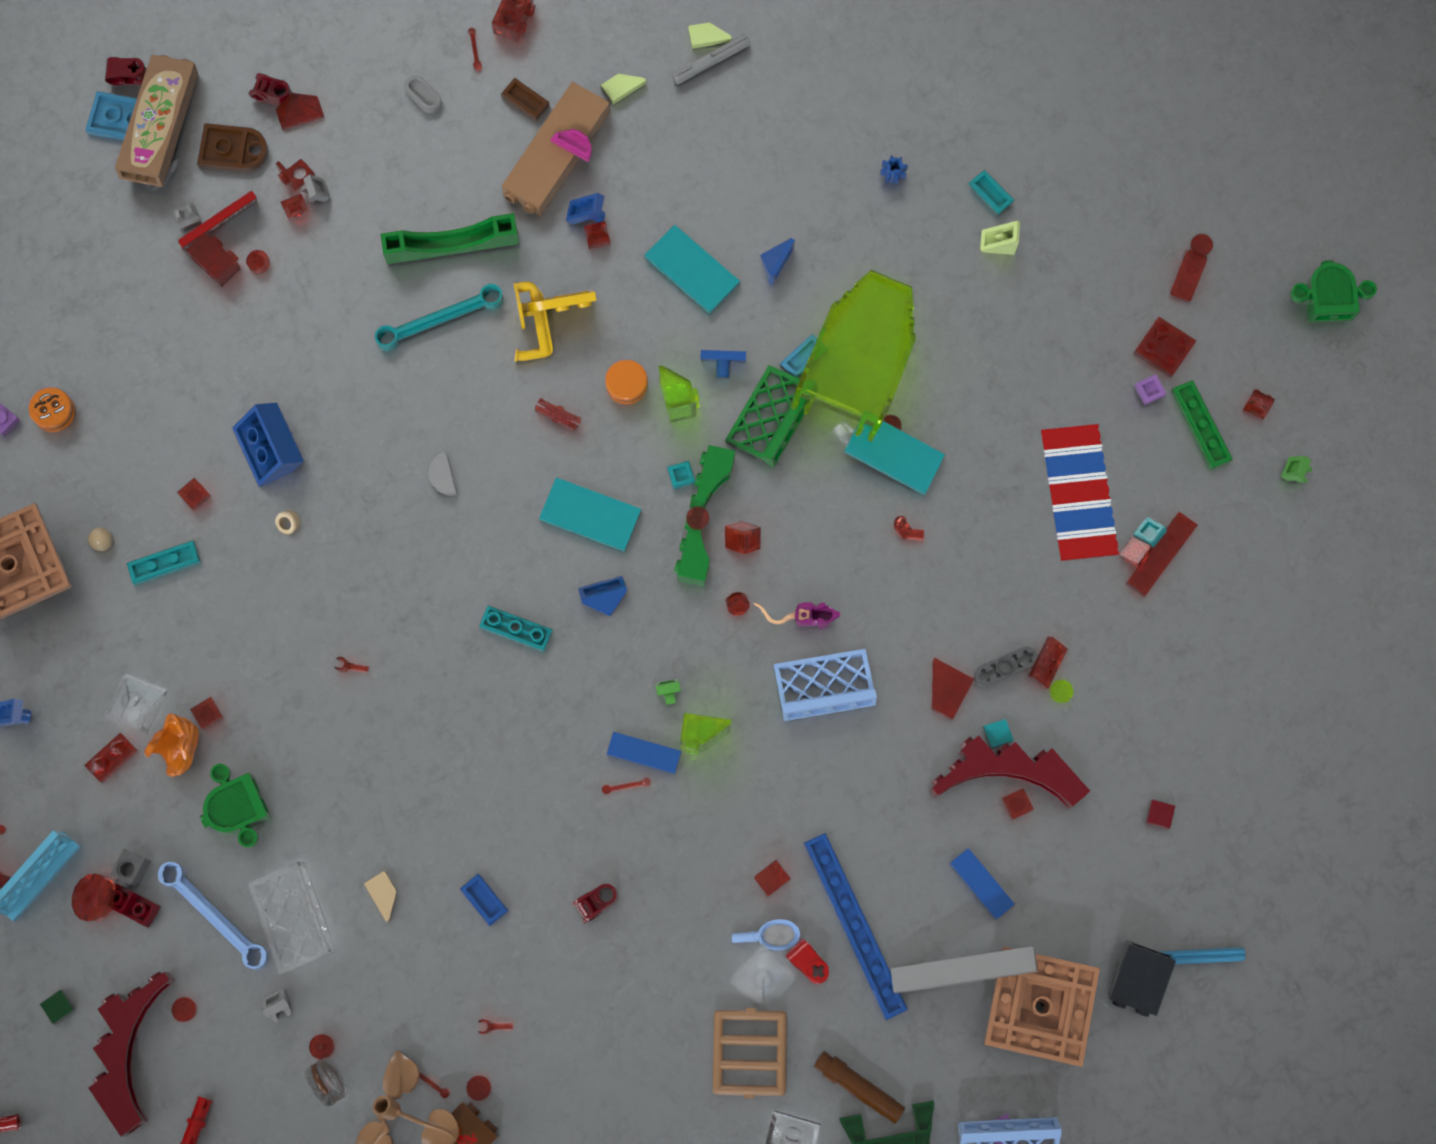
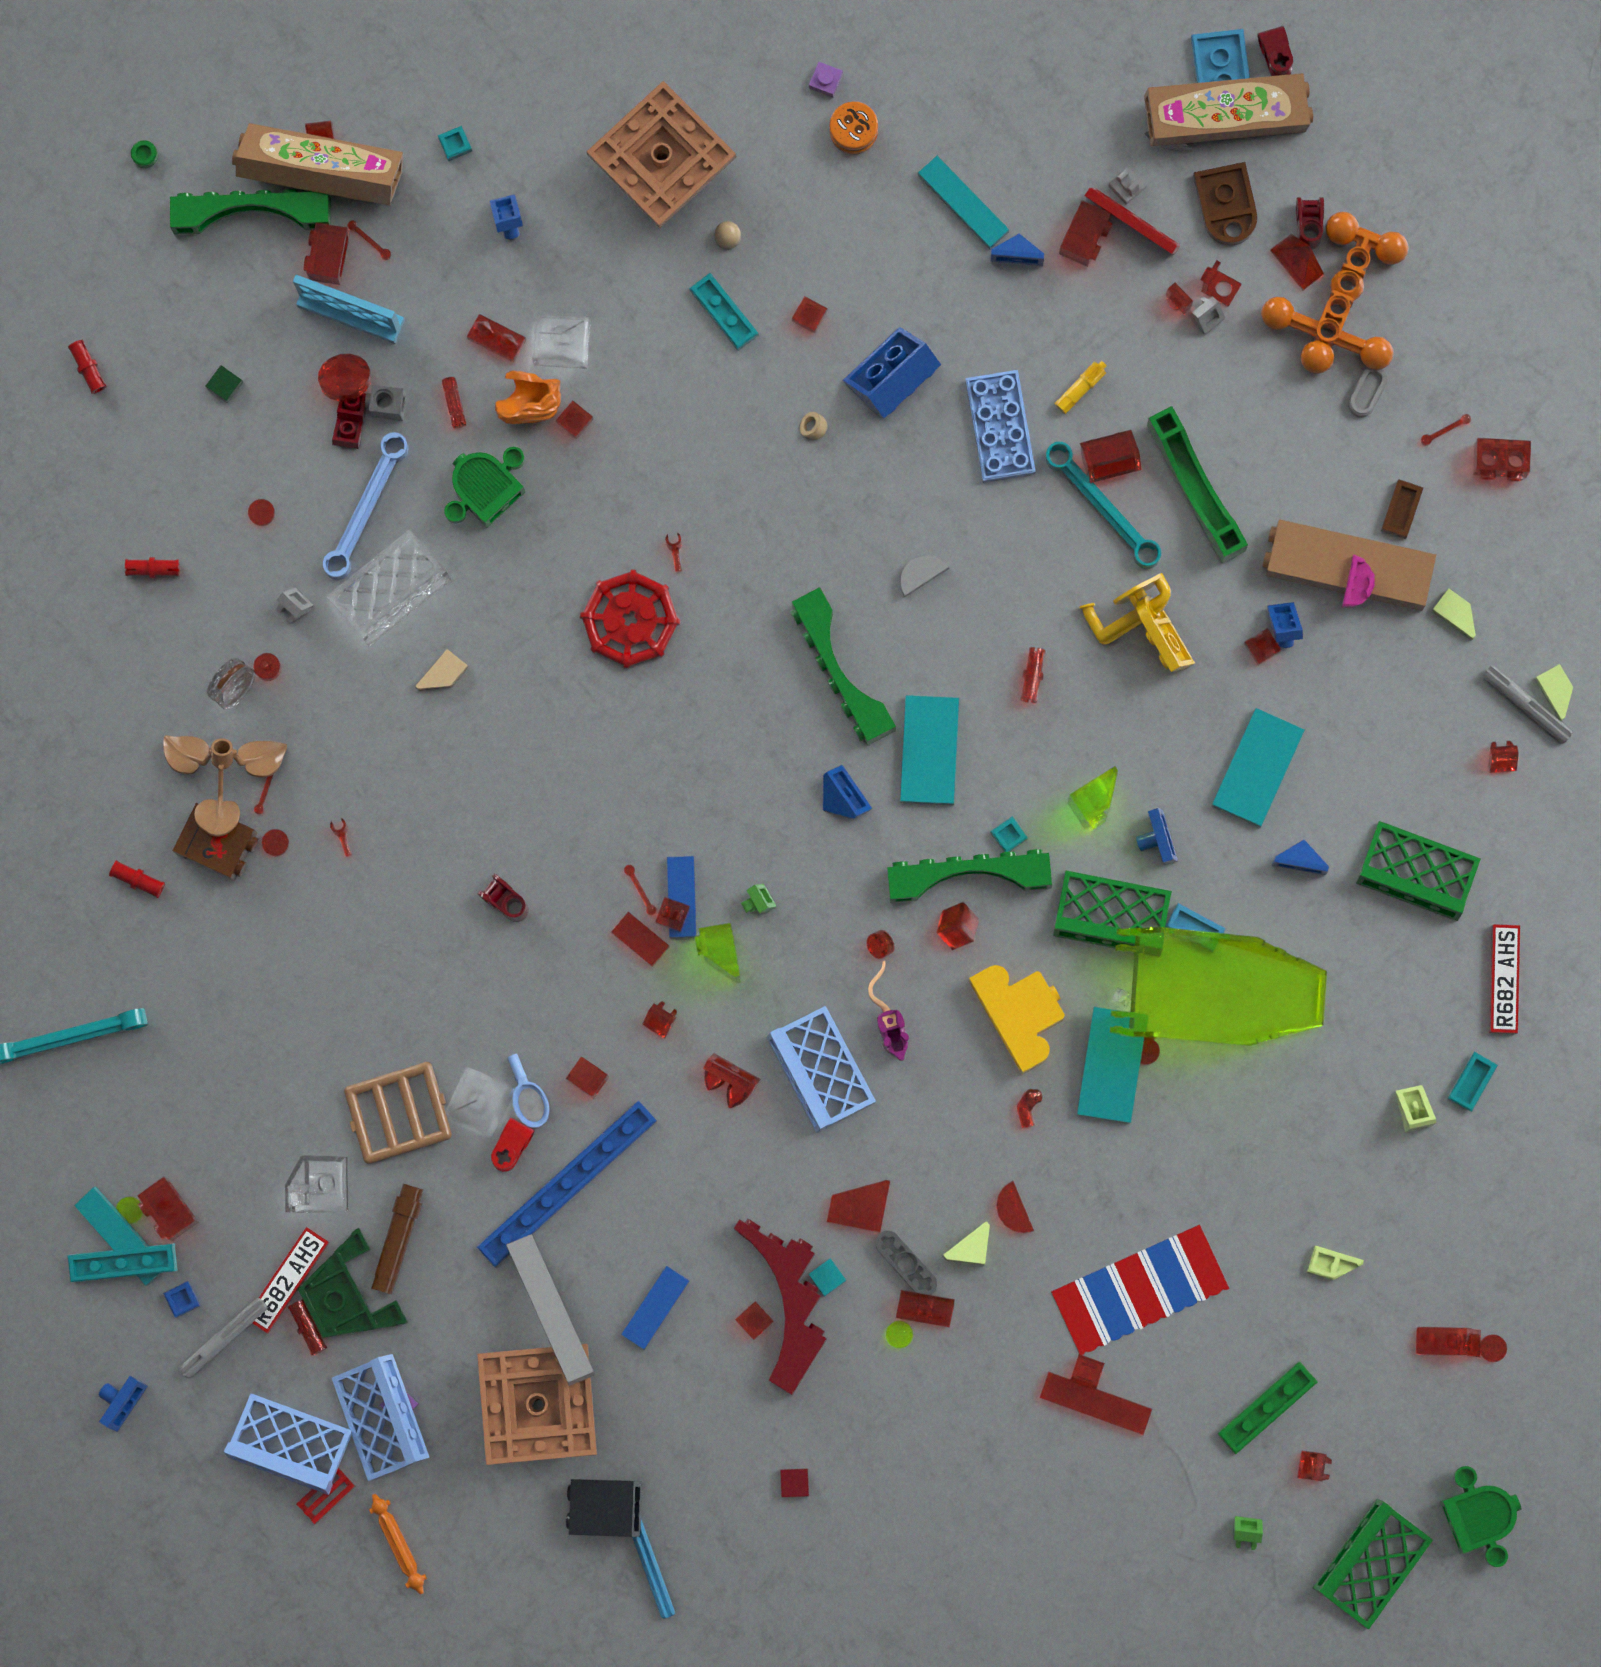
camera: 80 degrees right, 5 degrees up
dark red arch [88,972,175,1137] -> none
clear red tile [246,250,270,274] -> none
blue tile [460,873,509,926] -> none
teal tile [479,605,553,652] -> none
orange head [605,360,648,405] -> none
clear red piece [686,507,709,530] -> none
blue gear [880,155,908,185] -> none
clear red tile [1133,317,1197,378] -> none
teal tile [1133,517,1167,548] -> none
medium lavender plate [1134,374,1166,406] -> none
none -> clear red axle [442,377,466,429]
none -> red plate [580,569,680,668]
none -> clear red tile [611,912,670,967]
none -> clear red tile [642,1001,677,1039]
none -> clear red tile [655,897,690,932]
none -> clear red tile [703,1053,761,1108]
none -> green arch [790,587,896,746]
none -> teal tile [918,155,1009,249]
none -> yellowish green slope [943,1221,990,1266]
none -> light blue tile [965,370,1036,483]
none -> yellow brick [969,965,1065,1075]
none -> blue slope [990,233,1044,266]
none -> clear red tile [996,1181,1034,1234]
none -> yellow piece [1054,361,1107,414]
none -> clear red brick [1080,430,1142,483]
none -> orange piece [1261,212,1409,374]
none -> yellowish green tile [1307,1246,1364,1280]
none -> green fence [1313,1499,1433,1630]
none -> green fence [1356,821,1481,921]
none -> clear red tile [1488,741,1519,773]
none -> tile [1489,924,1520,1034]

